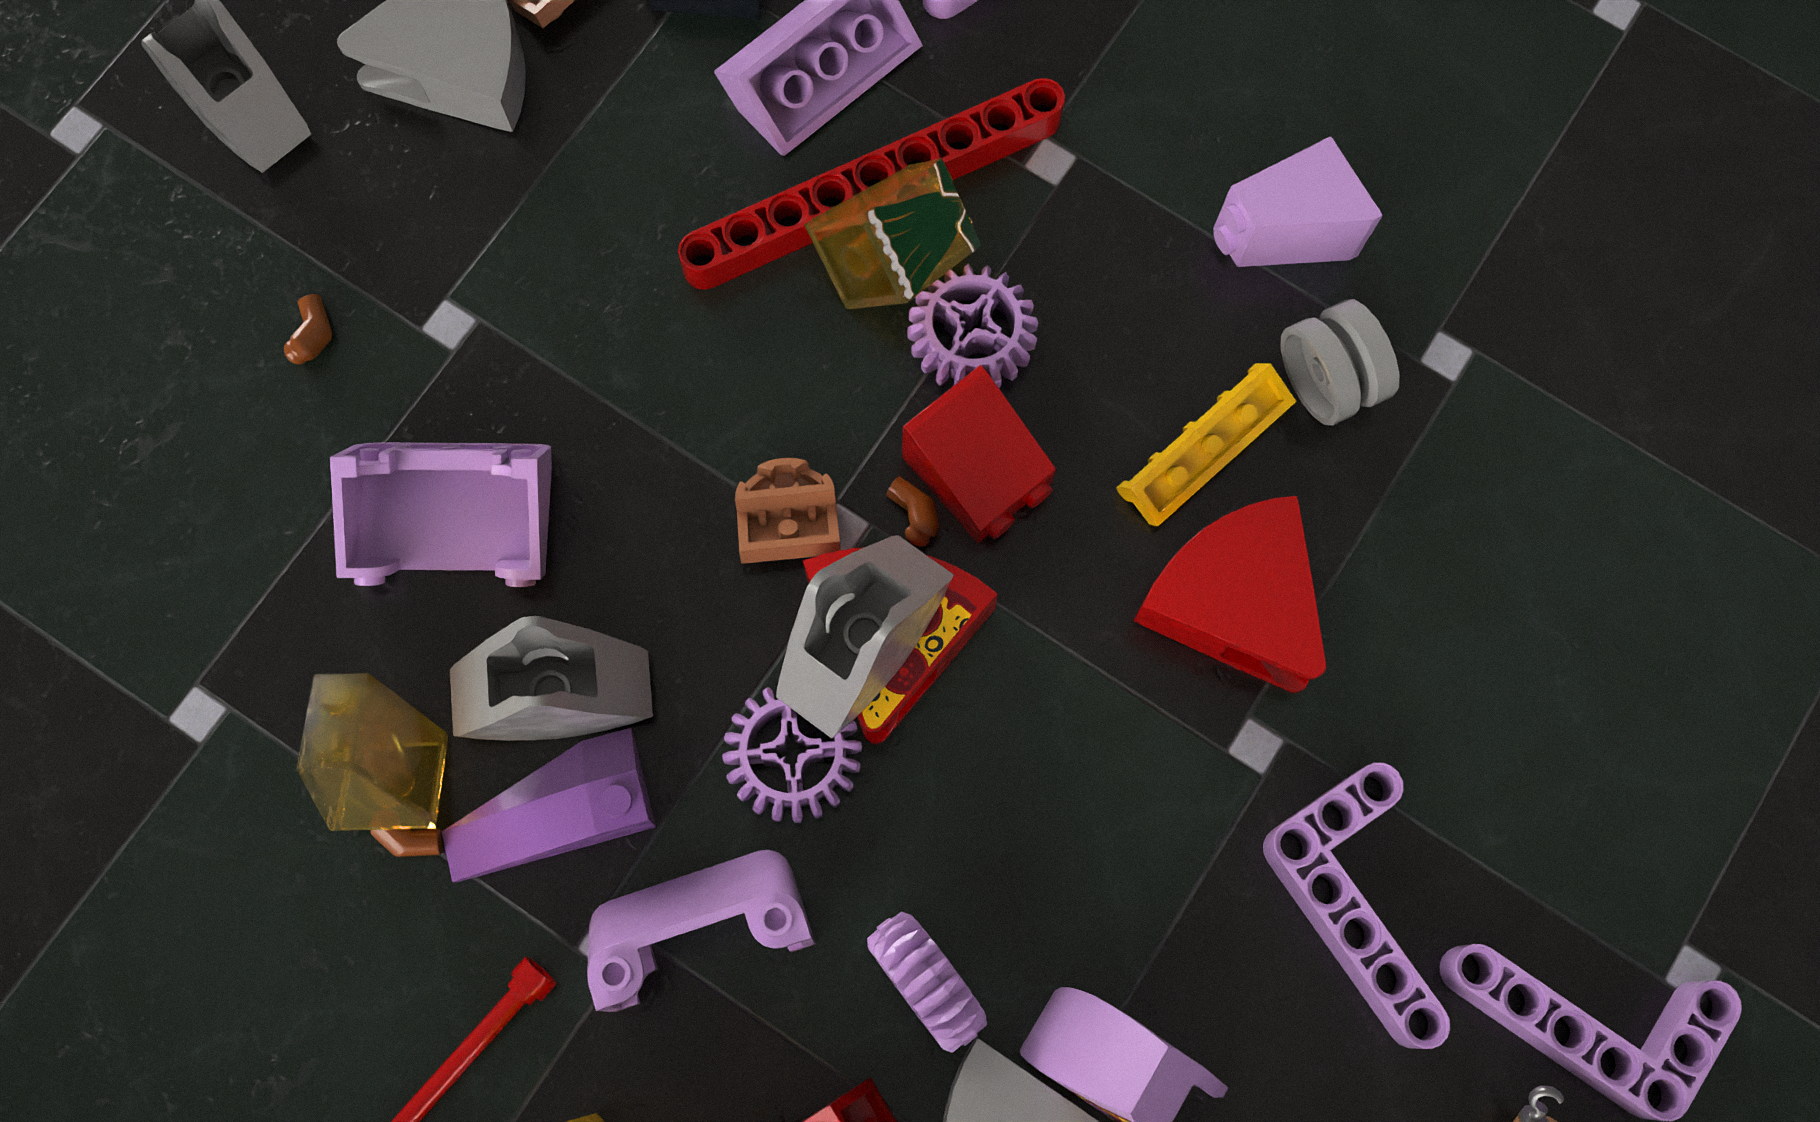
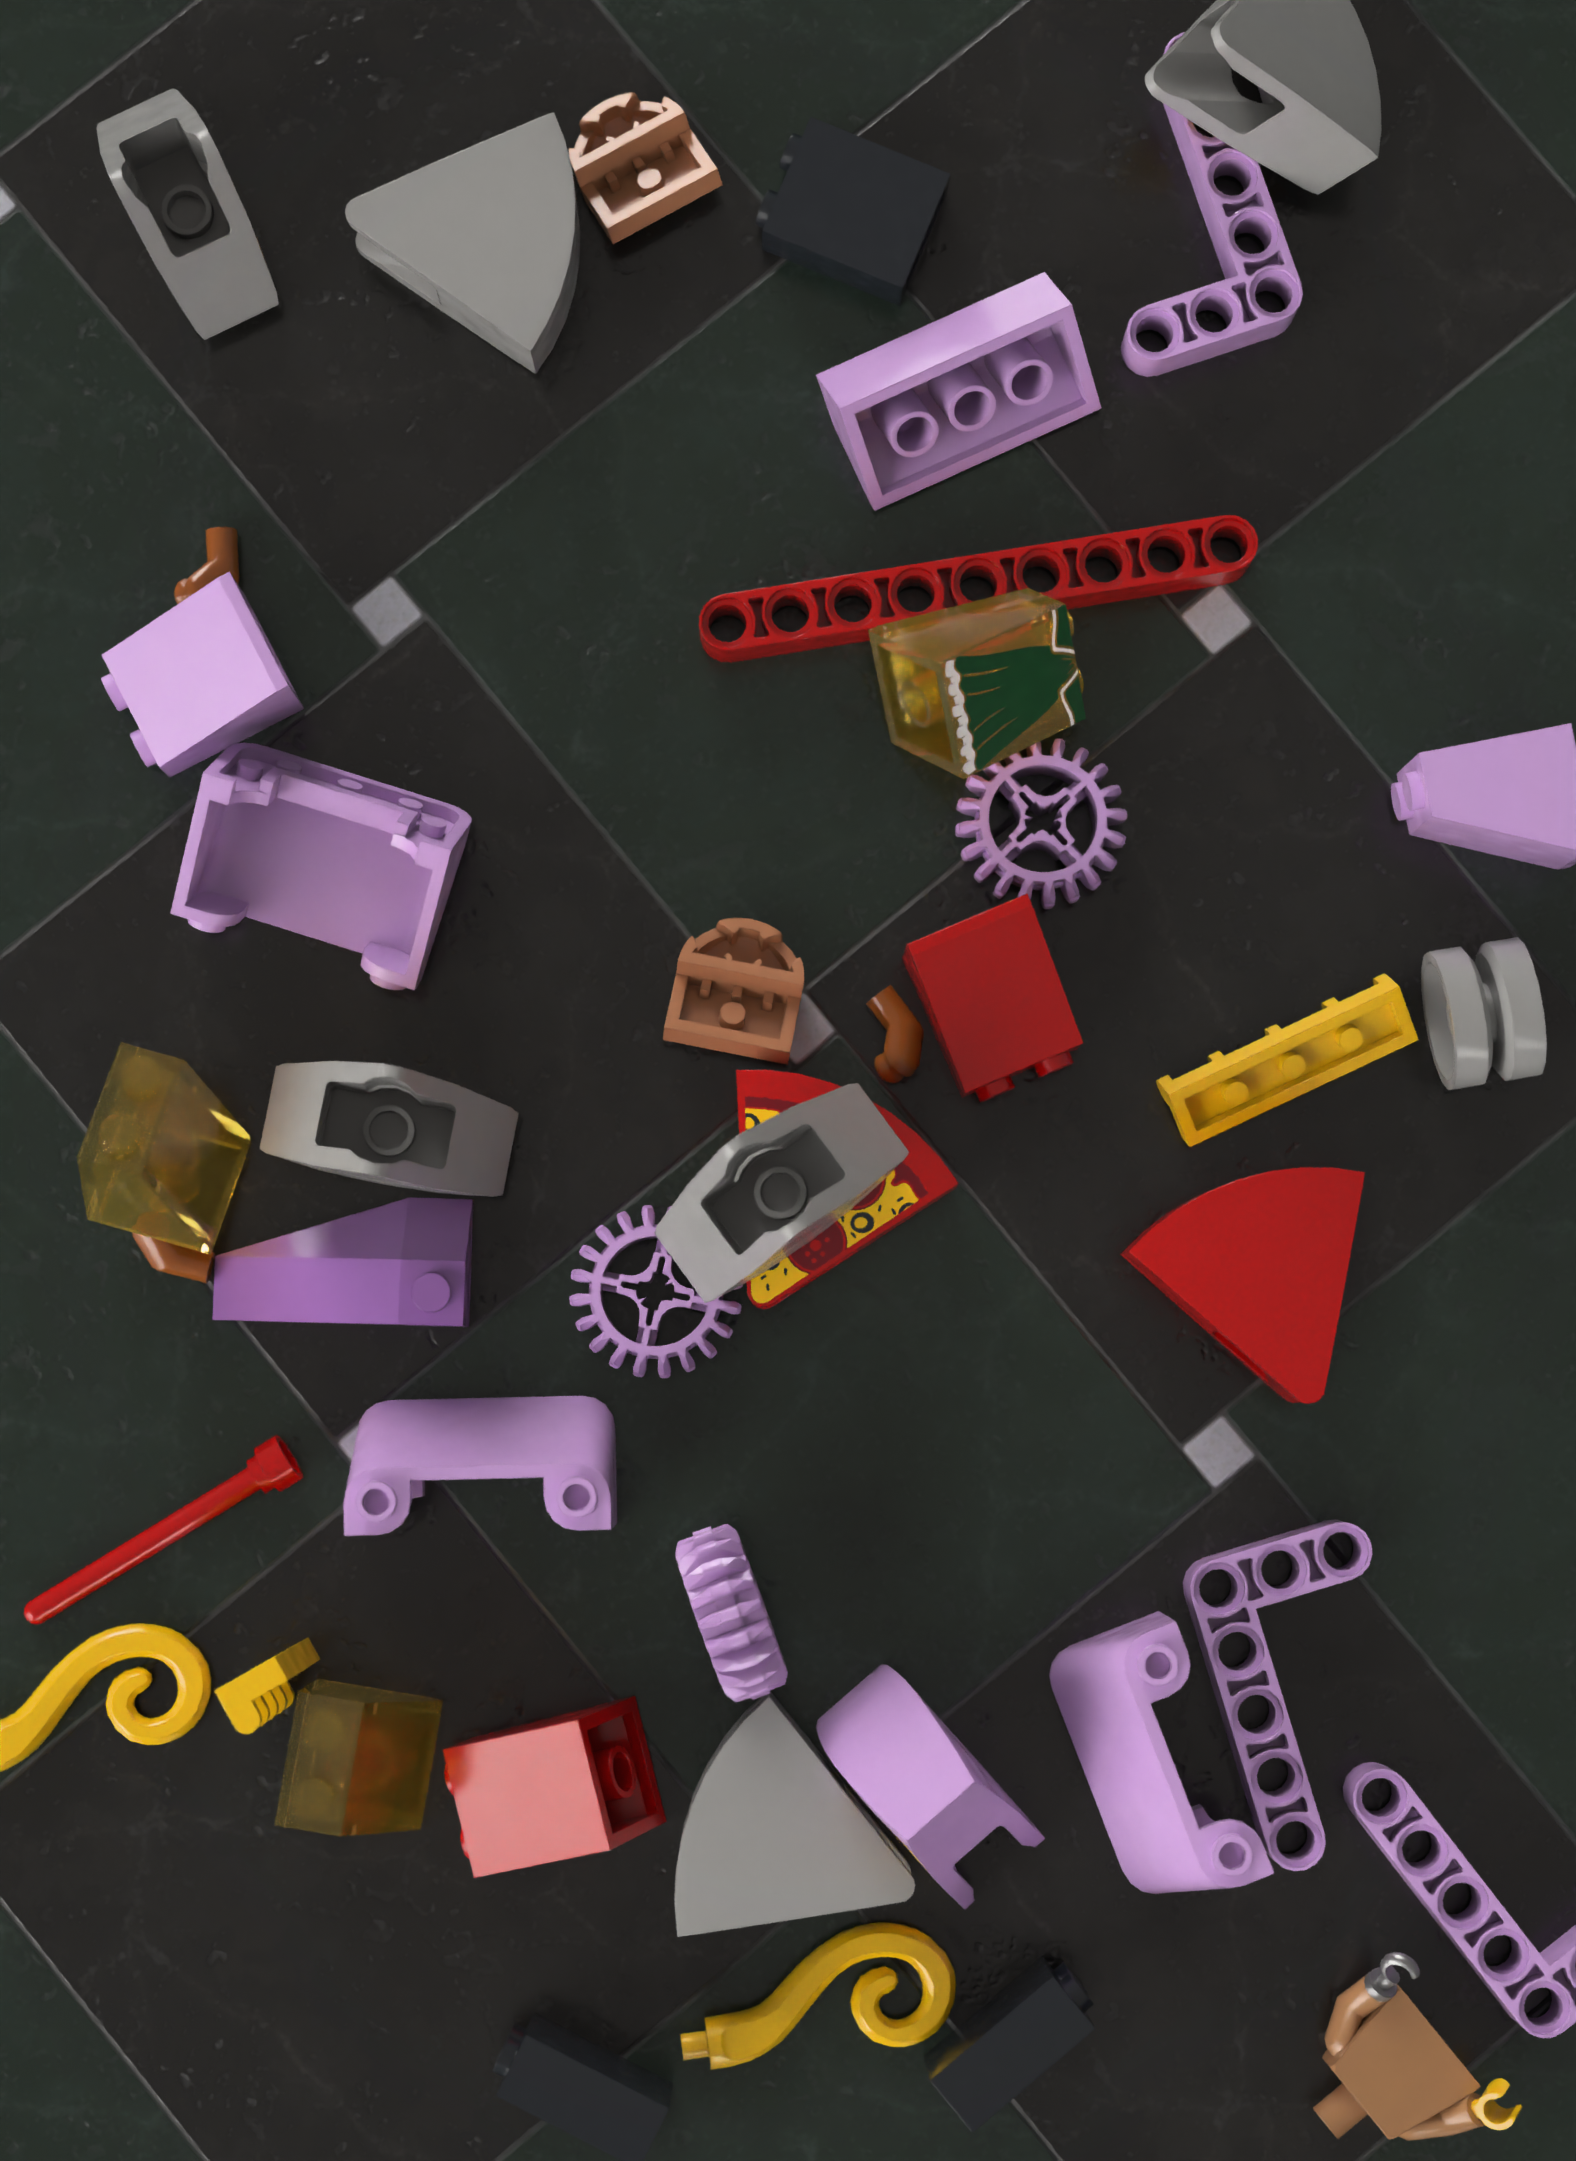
camera: 15 degrees right, 10 degrees up
none -> lavender slope [101,572,304,778]
none -> lavender windscreen [1049,1611,1274,1894]

